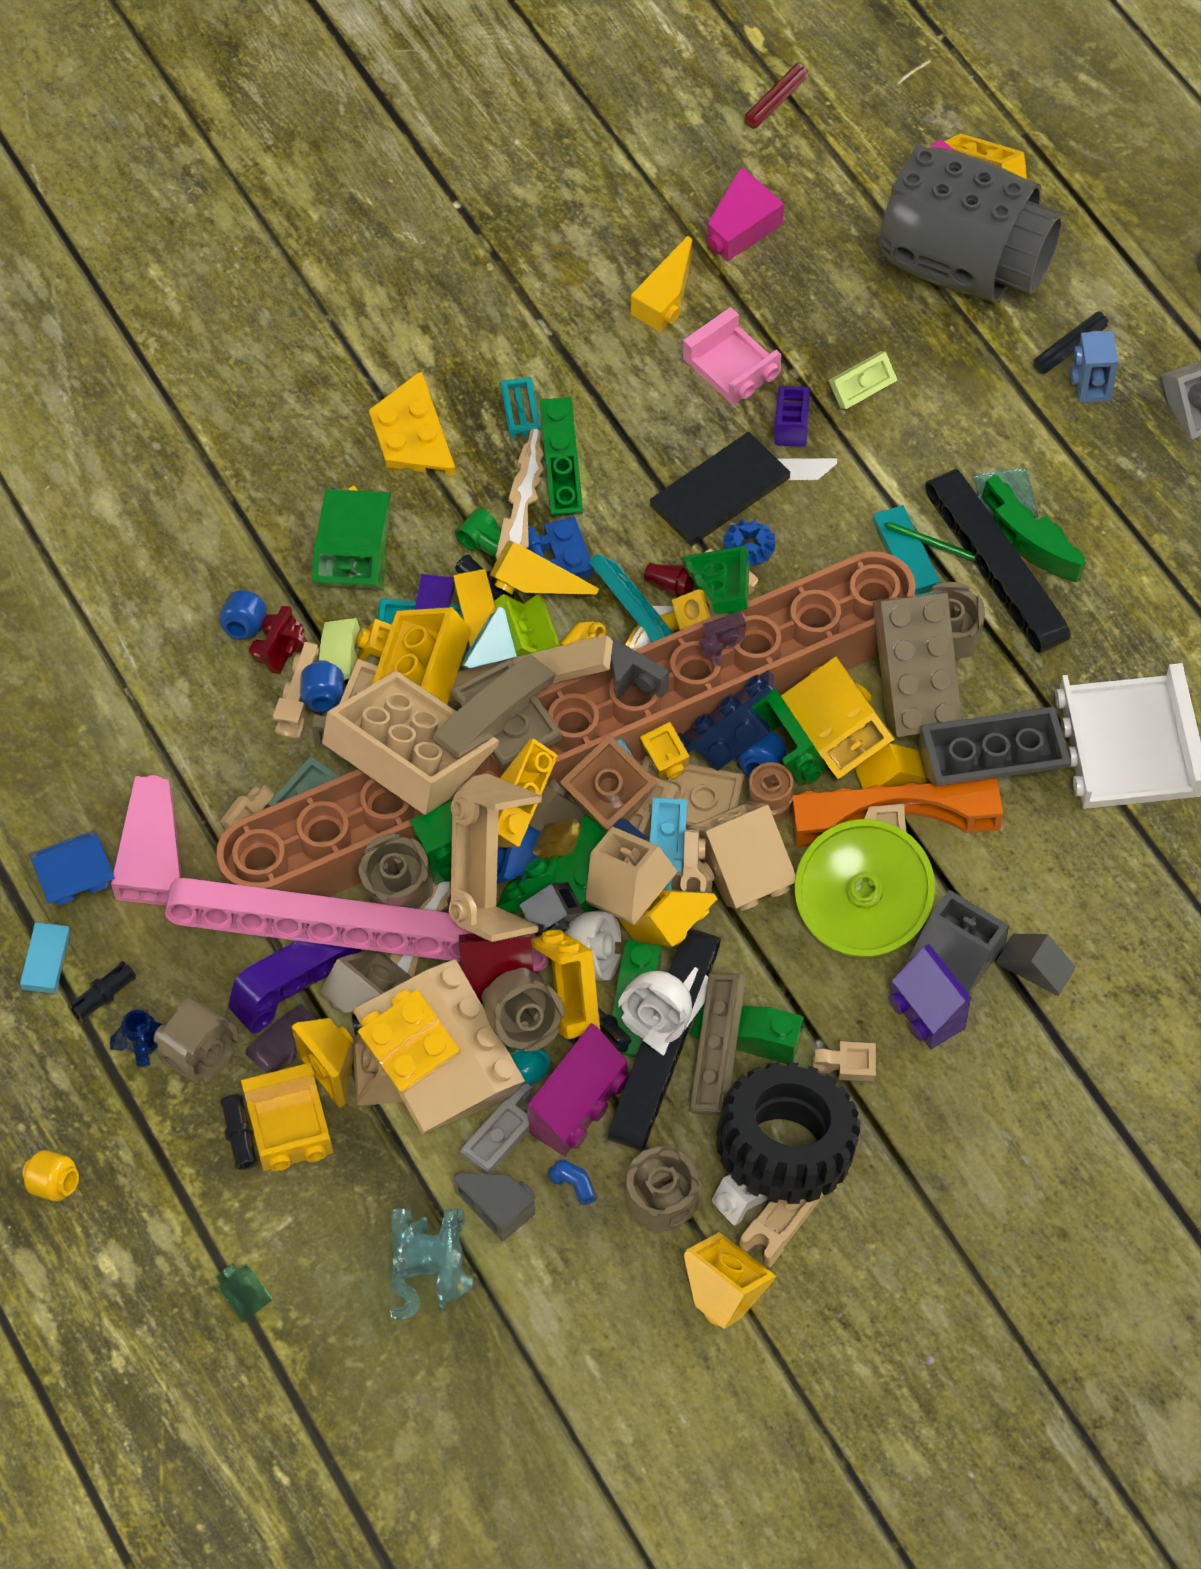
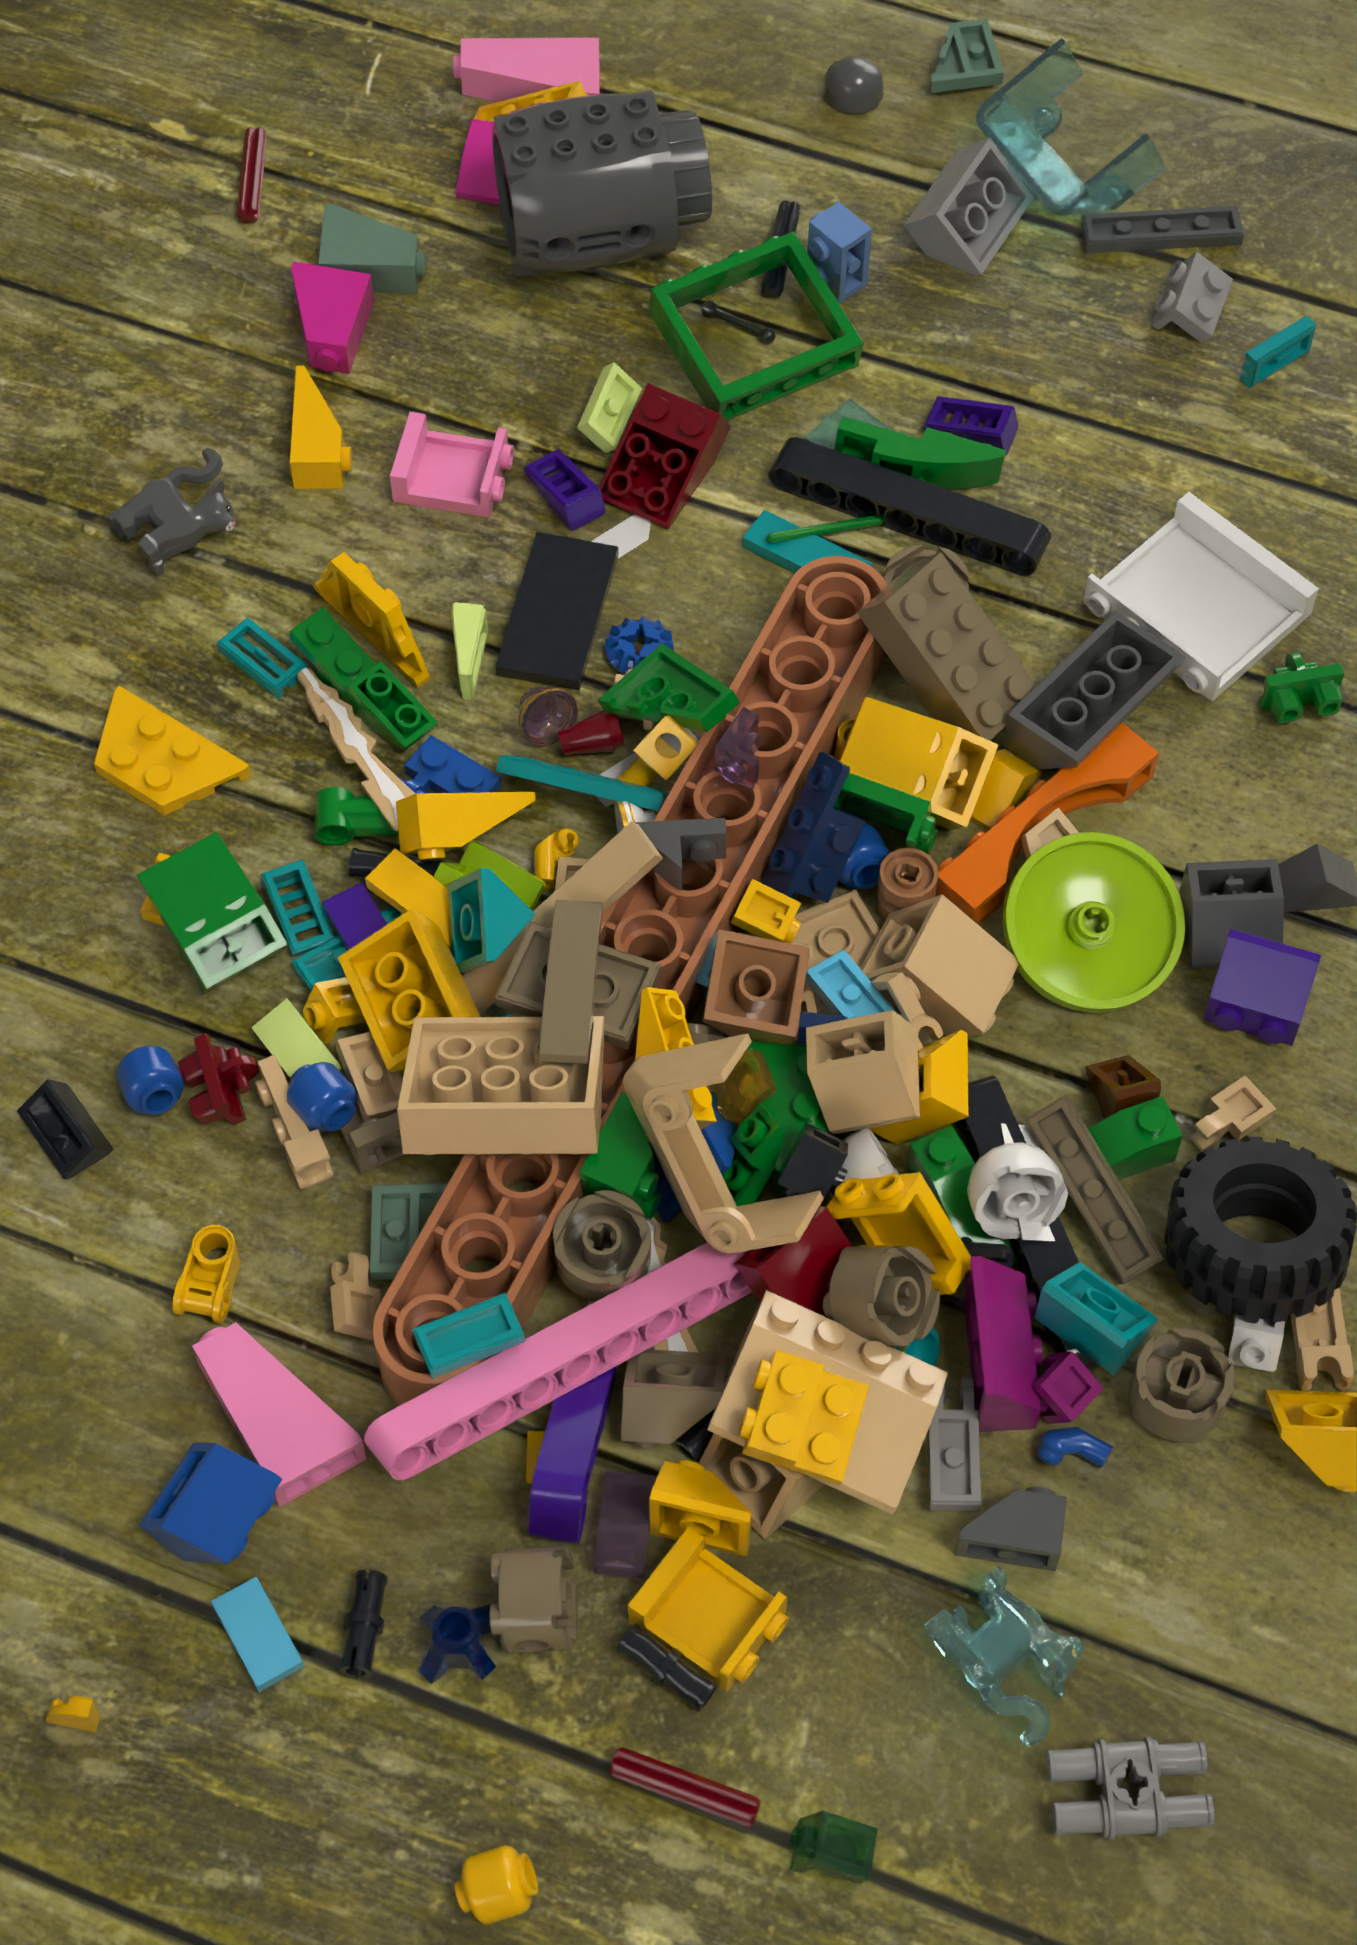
camera: 40 degrees left, 0 degrees up
none -> black slope [17,1079,114,1180]
none -> dark grey animal [108,448,236,577]
none -> yellow piece [172,1225,241,1324]
none -> teal slope [260,859,335,957]
none -> yellow wing [313,552,430,689]
none -> sand green slope [318,204,426,293]
none -> teal tile [412,1293,525,1379]
none -> yellowish green slope [451,602,488,700]
none -> bright pink slope [453,38,600,102]
none -> piece [518,686,578,746]
none -> dark red slope [599,383,731,529]
none -> dark red axle [610,1747,760,1827]
none -> green window [649,231,864,421]
none -> pearl dark grey hinge [702,301,776,344]
none -> dark purple slope [924,396,1018,456]
none -> magenta panel [1032,1351,1104,1424]
none -> teal slope [1034,1262,1159,1376]
none -> light grey pin [1046,1737,1215,1840]
none -> reddish brown slope [1085,1055,1162,1119]
none -> green hips [1258,652,1345,724]

